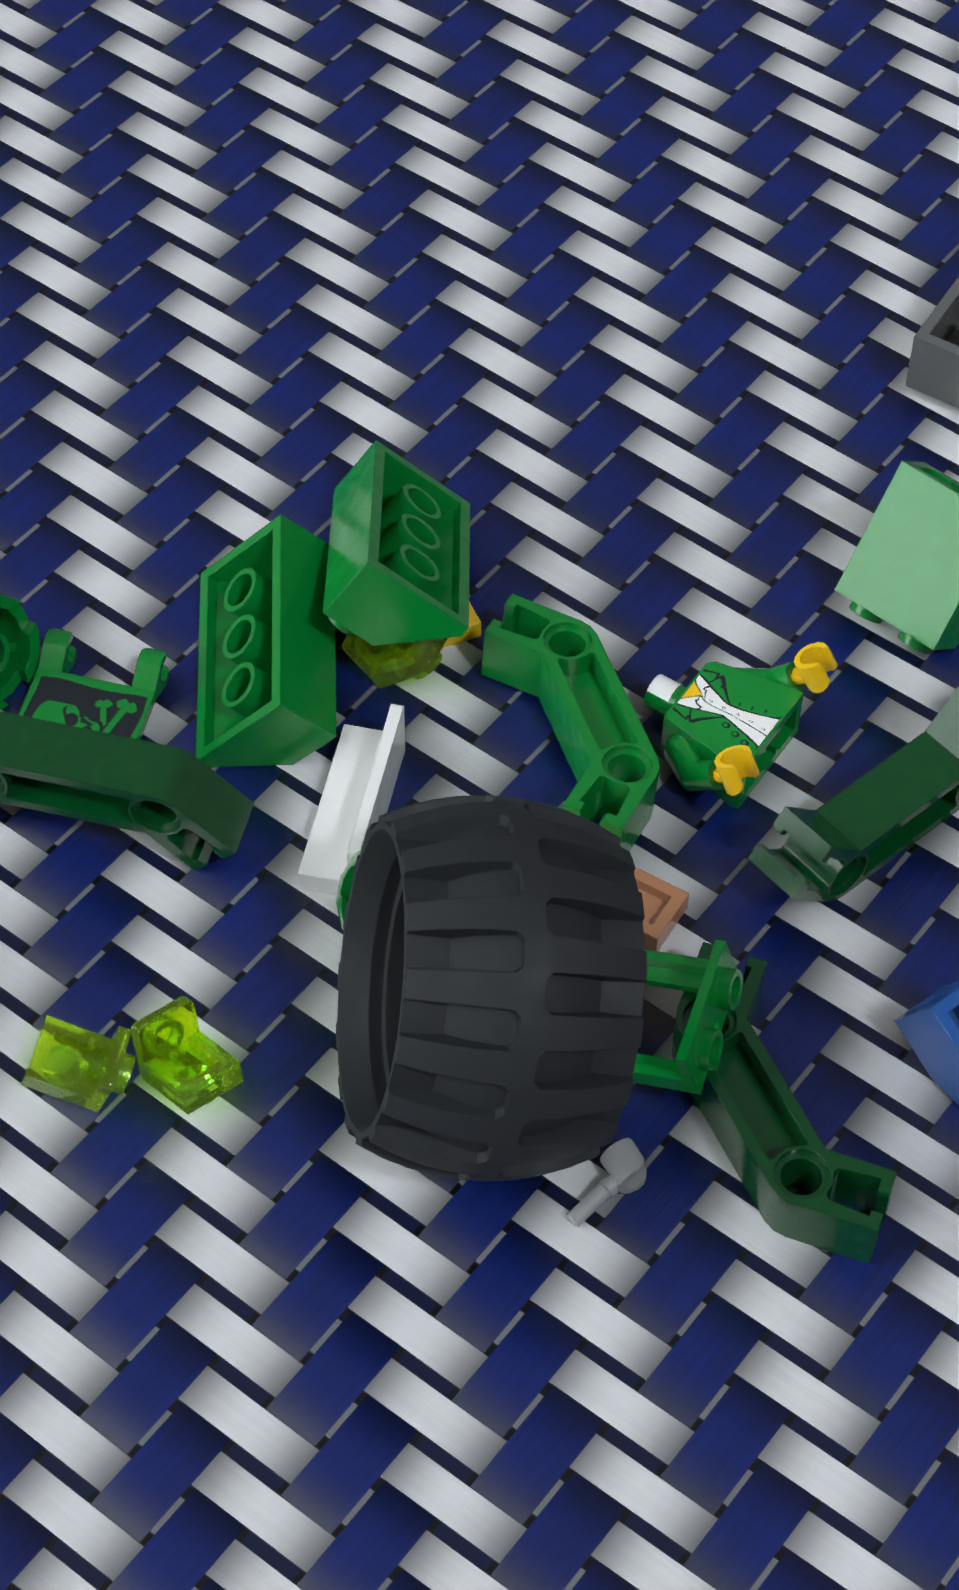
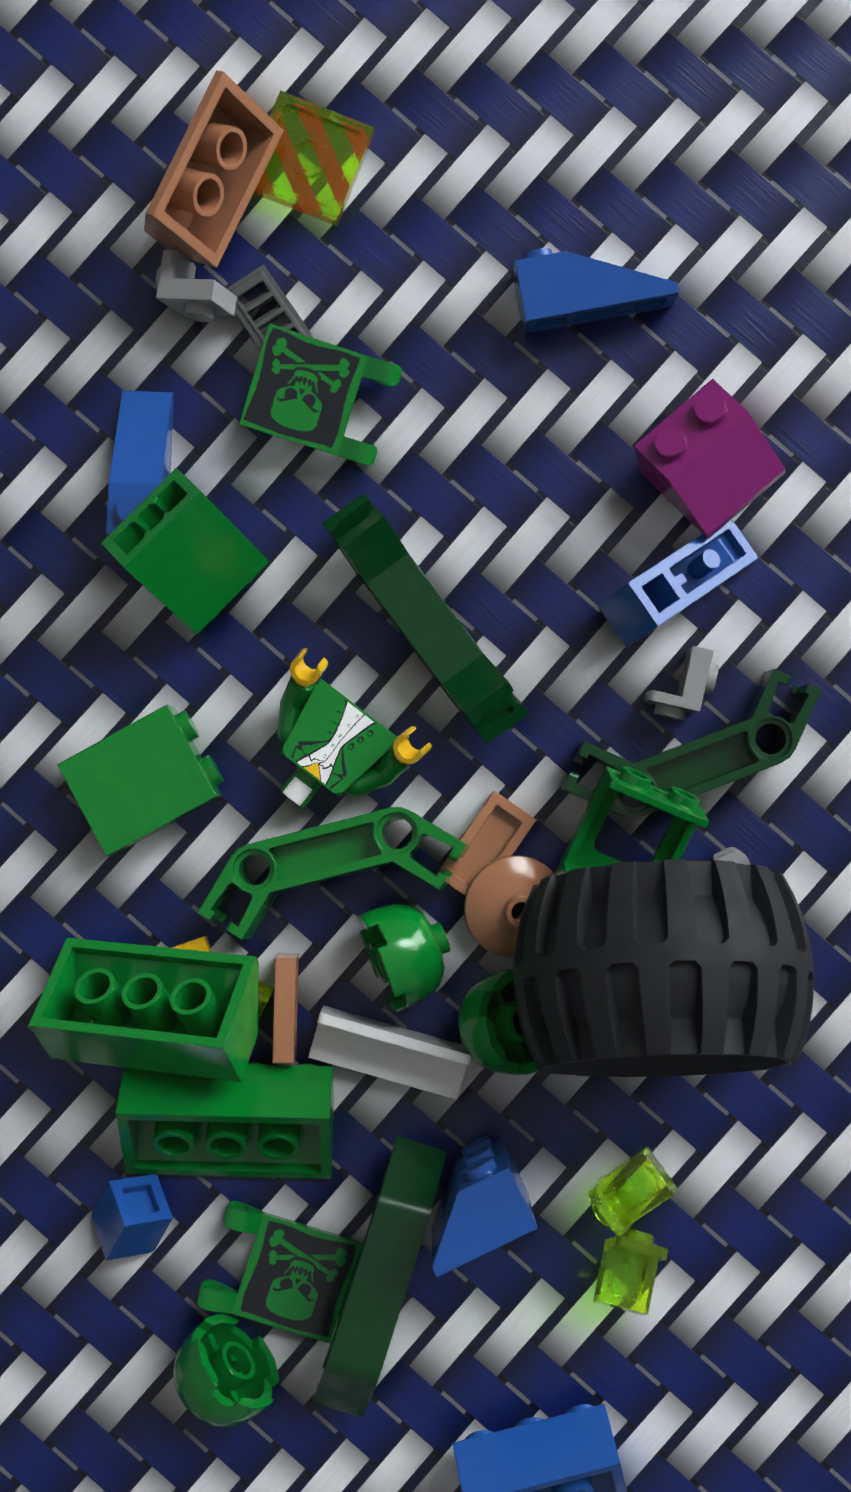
camera: 85 degrees left, 35 degrees up
none -> green brick [57,704,224,856]
none -> blue panel [92,1174,173,1261]
none -> nougat tile [273,953,299,1064]
none -> green cylinder [357,904,450,1012]
none -> blue slope [431,1136,538,1277]
none -> light grey bracket [643,646,718,721]

